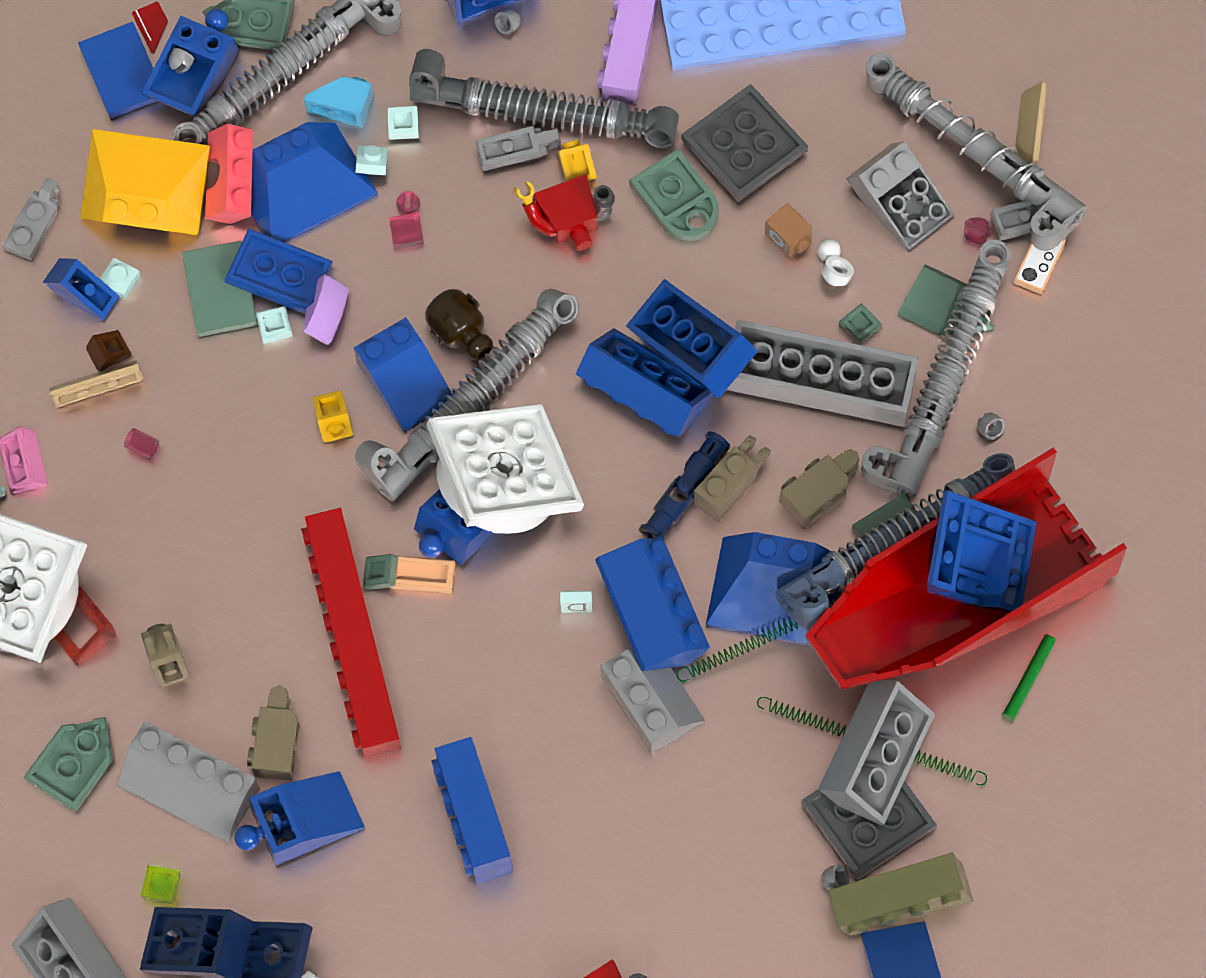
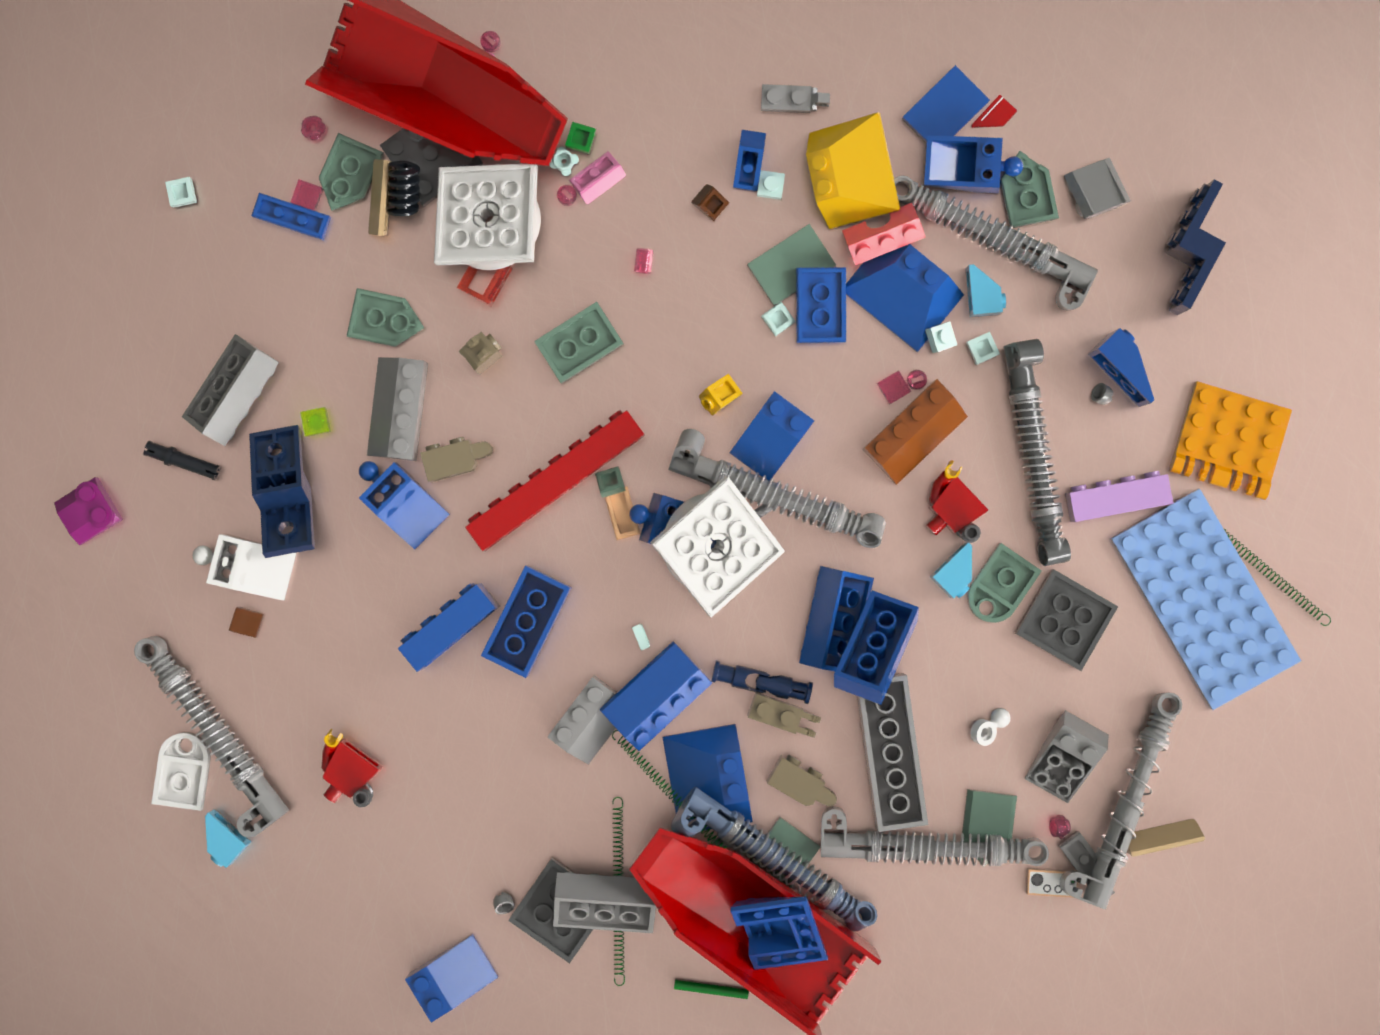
camera: 65 degrees right, 20 degrees up
tan slope [49,360,143,408] -> none
light grey hinge [168,48,195,73] -> none
lavender slope [303,274,349,345] -> none
dark brown piece [425,289,493,361] -> none
light grey hinge [475,126,561,171] -> none
yellow bracket [556,140,597,181] -> none
medium nougat brick [765,203,813,258] -> none
olive wedge [828,852,974,935] -> none
sand green tile [838,303,882,345] -> none
light grey hinge [977,412,1005,440] -> none
none -> blue brick [481,565,572,678]
none -> sand green plate [534,302,624,384]
none -> clear pink hinge [557,185,577,206]
none -> dark orange slope [862,379,968,485]
none -> medium azure slope [930,542,972,598]

